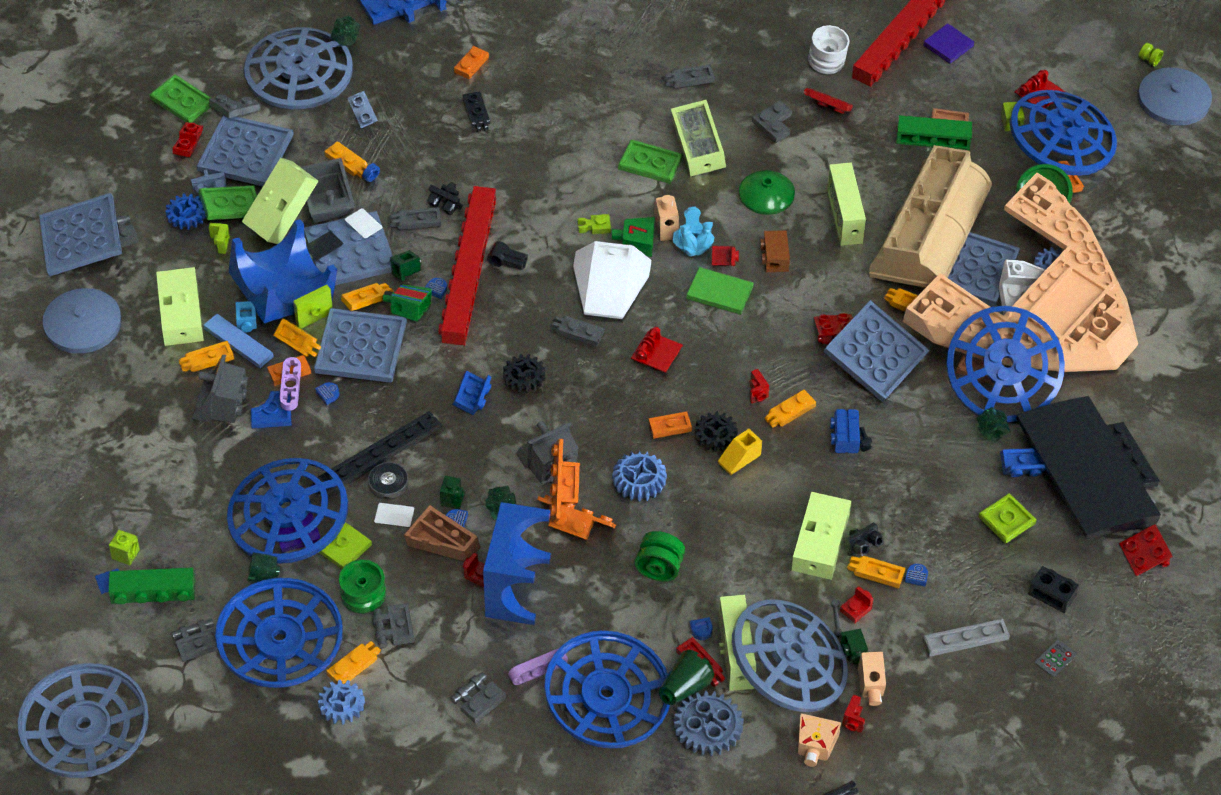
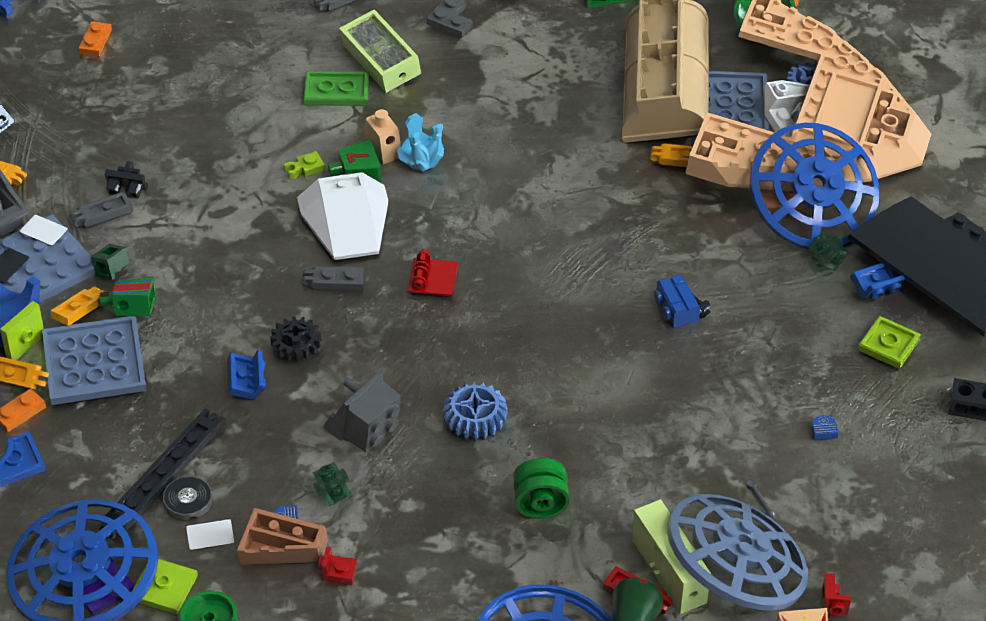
camera: 20 degrees left, 5 degrees down
lavender beam [280,357,301,411] -> none
blue tile [315,382,339,405] -> none
blue tile [362,163,380,182] -> none
blue tile [425,278,447,299] -> none
red brick [438,186,496,346] -> none
dark green brick [440,476,465,509] -> none
black hinge [462,91,490,132] -> none
blue piece [483,502,551,625] -> none
black piece [487,241,528,270] -> none
orange bracket [537,494,616,540] -> none
orange bracket [549,439,580,522] -> none
orange plate [648,411,692,439] -> none
bright green tile [687,267,754,315] -> none
blue tile [689,617,713,640] -> none
black gear [694,411,738,451] -> none
red bracket [712,245,739,266] -> none
yellow slope [718,429,762,475] -> none
green dish [739,170,795,215] -> none
red bracket [749,369,769,404] -> none
dark orange brick [760,230,790,272] -> none
light orange hinge [765,389,816,428] -> none
yellowish green brick [792,492,851,580] -> none
red hinge [813,313,853,344] -> none
sand blue plate [823,300,930,402] -> none
yellowish green brick [827,162,866,246] -> none
dark green brick [839,628,868,664] -> none
red bracket [840,586,873,624] -> none
black hips [846,522,884,557] -> none
light orange hinge [847,556,905,589] -> none
light nougat torso [858,652,886,706] -> none
light grey tile [923,619,1010,657] -> none

